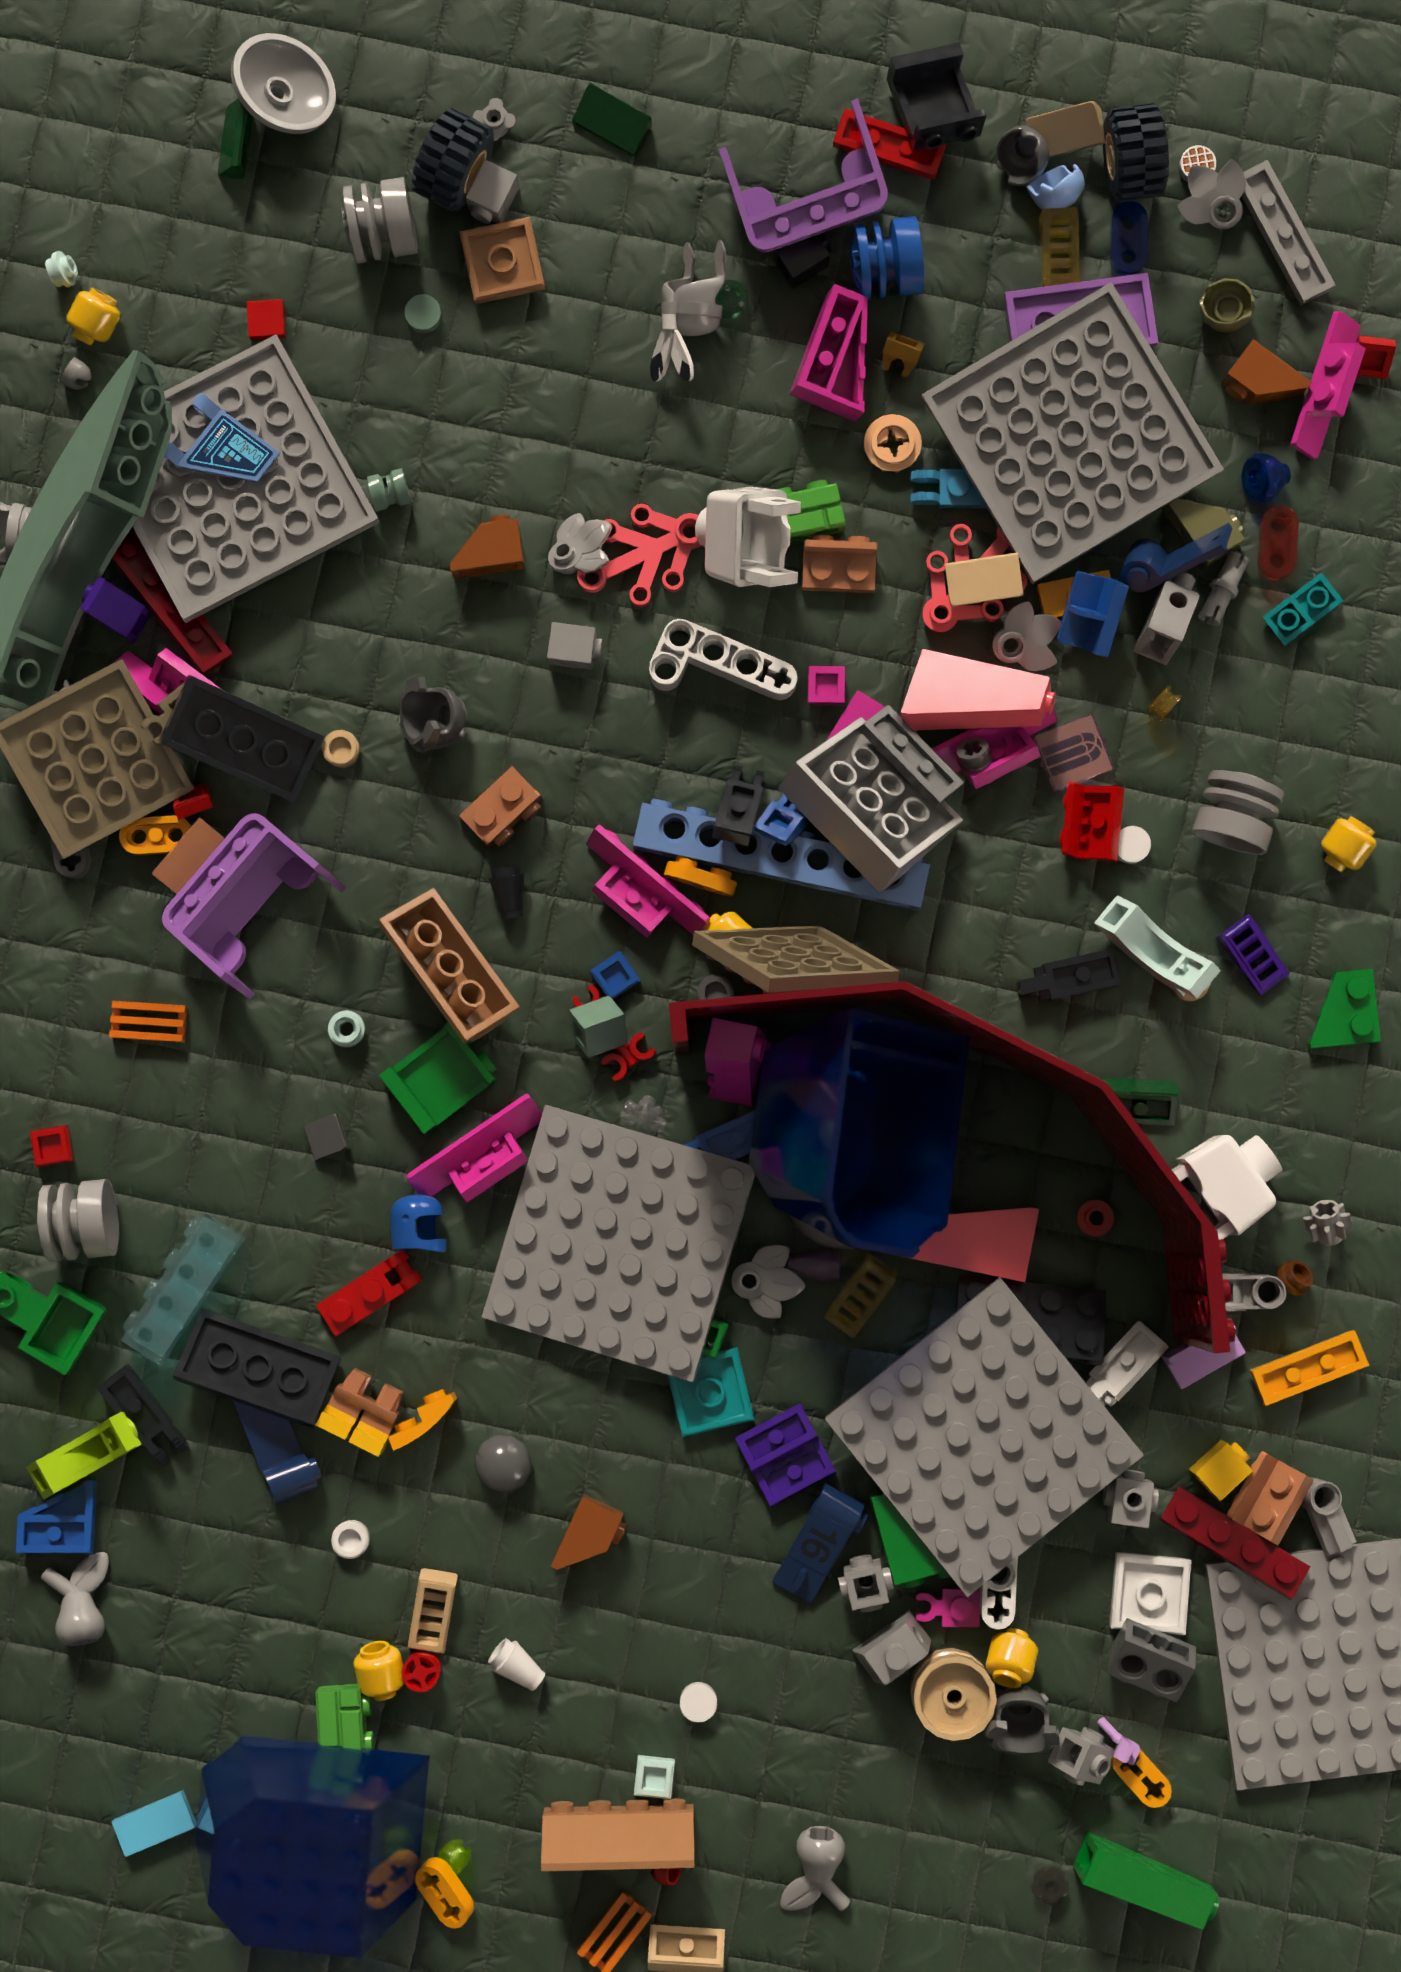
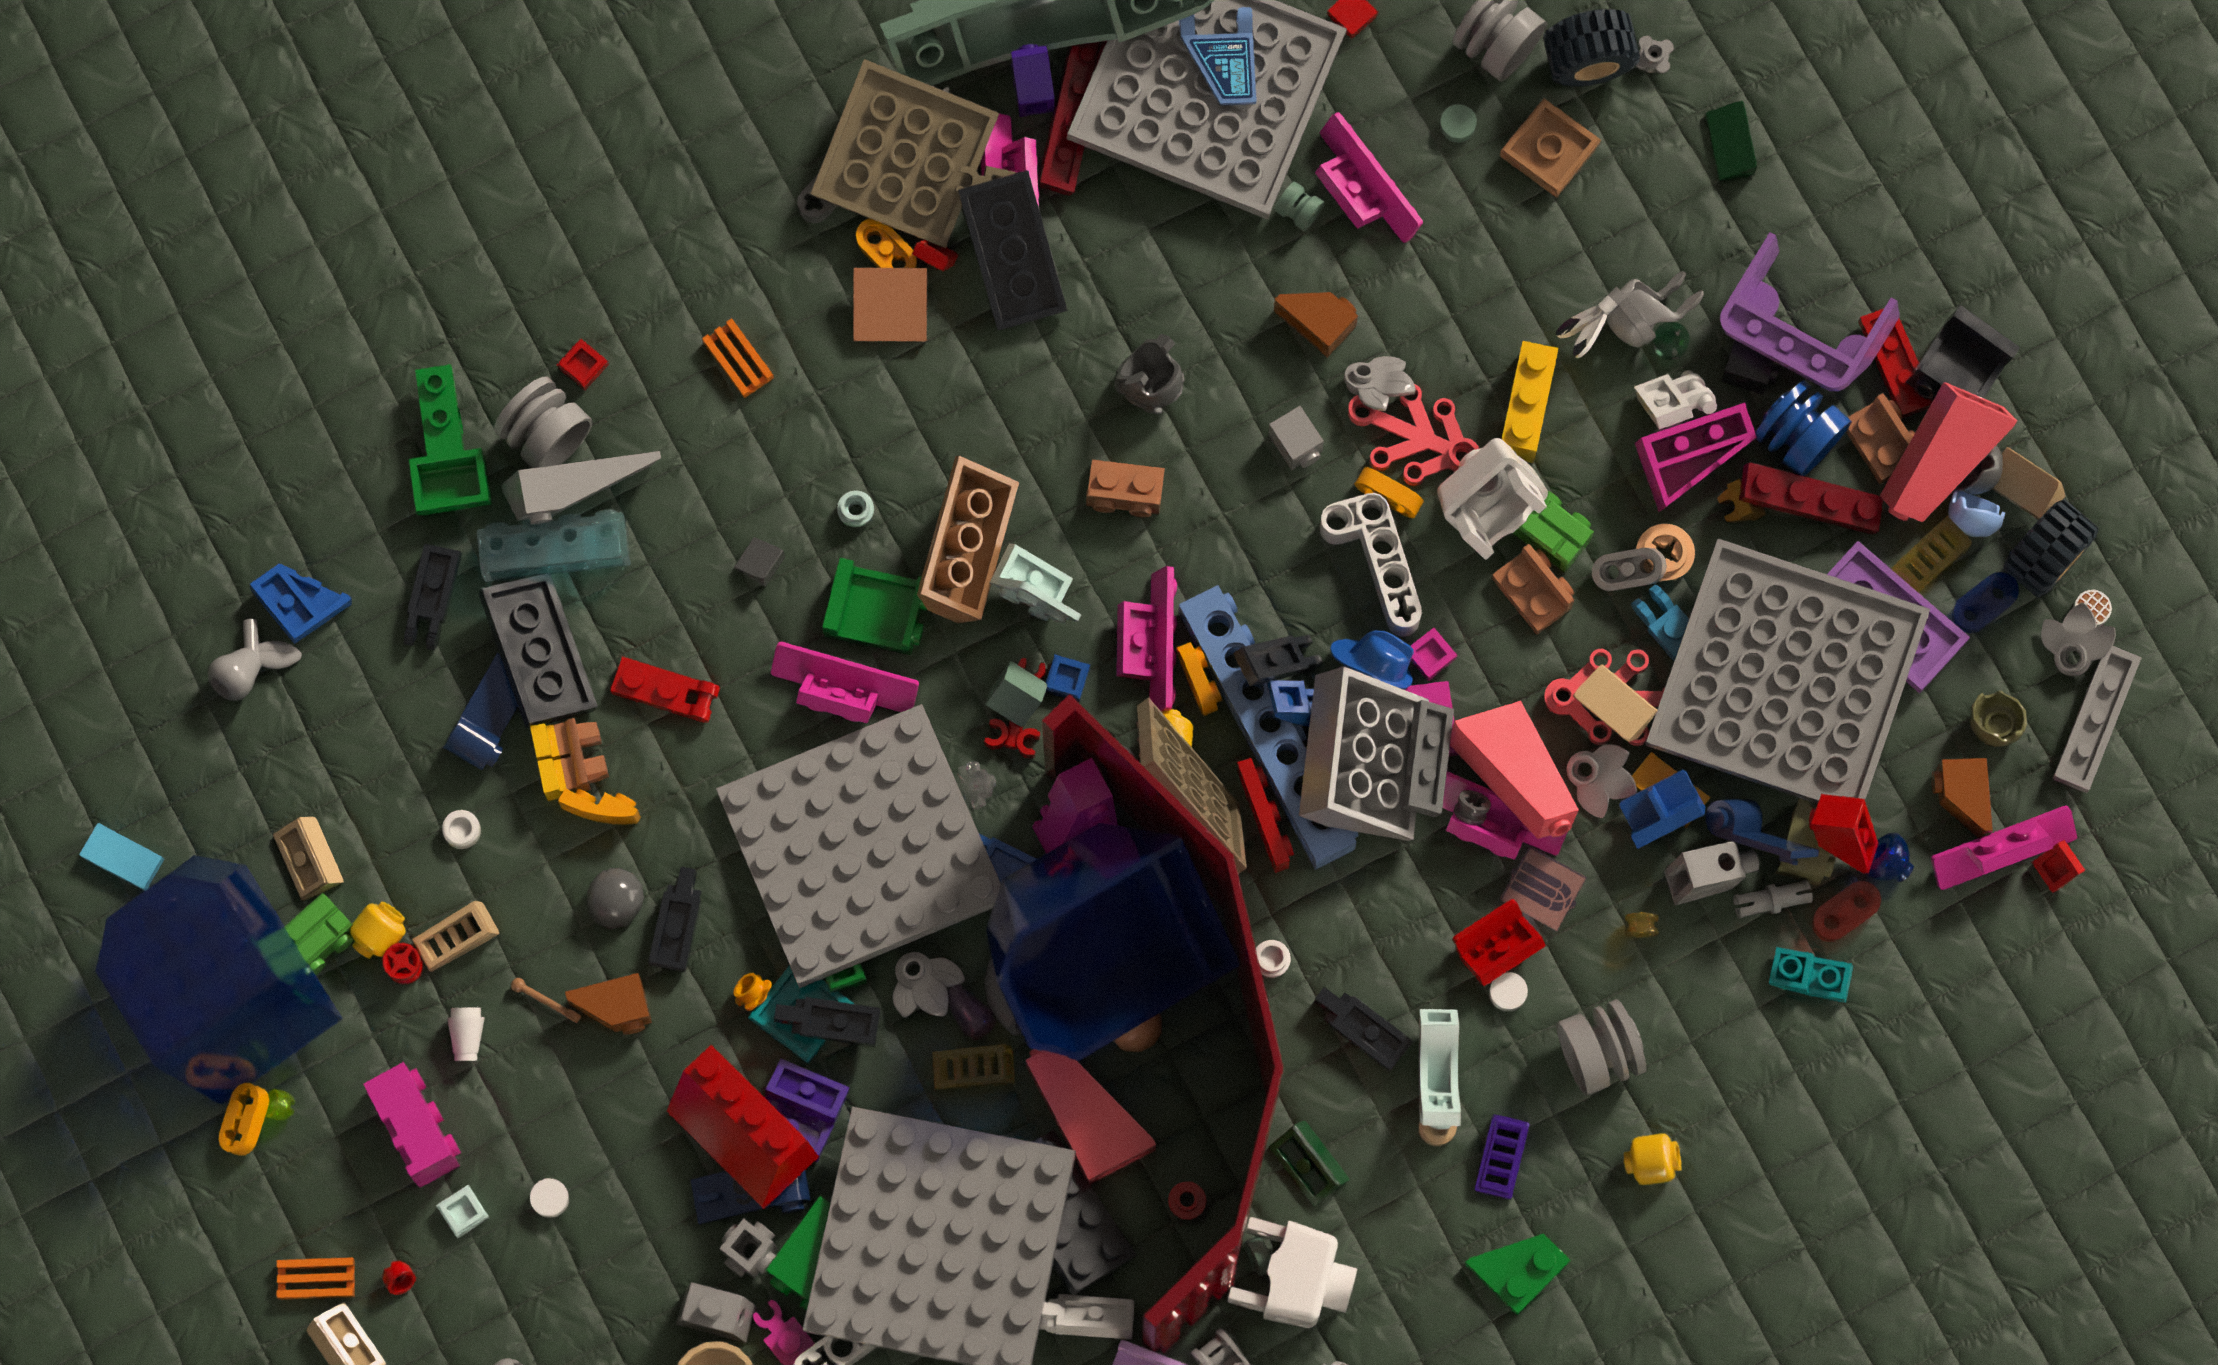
camera: 50 degrees right, 10 degrees down
lime arch [26,1411,141,1500] -> none
medium lavender windscreen [162,813,347,1000] -> none
tan tile [322,730,360,768] -> none
blue helmet [390,1195,447,1252] -> none
light grey brick [466,160,519,224] -> none
black cone [488,865,524,919] -> none
medium nougat slope [541,1798,695,1871] -> none
none -> tan slope [273,817,344,901]
none -> dark pink wedge [363,1062,461,1188]
none -> light grey wedge [501,451,661,524]
none -> medium nougat hinge [511,978,581,1023]
none -> black hinge [648,867,702,973]
none -> red slope [667,1045,819,1209]
none -> light orange plate [733,973,772,1011]
none -> black hinge [774,997,881,1047]
none -> light aqua bracket [990,543,1081,624]
none -> red plate [1236,758,1294,873]
none -> white plate [1256,940,1290,978]
none -> dark pink bracket [1315,112,1423,243]
none -> blue piece [1330,630,1414,689]
none -> light orange beam [1354,467,1424,518]
none -> yellow arch [1501,341,1559,463]
none -> light grey plate [1592,548,1667,591]
none -> white plate [1634,370,1717,430]
none -> dark red plate [1739,462,1883,535]
none -> red slope [1809,794,1879,873]
none -> nougat bracket [1846,393,1915,484]
none -> coral slope [1880,382,2017,522]

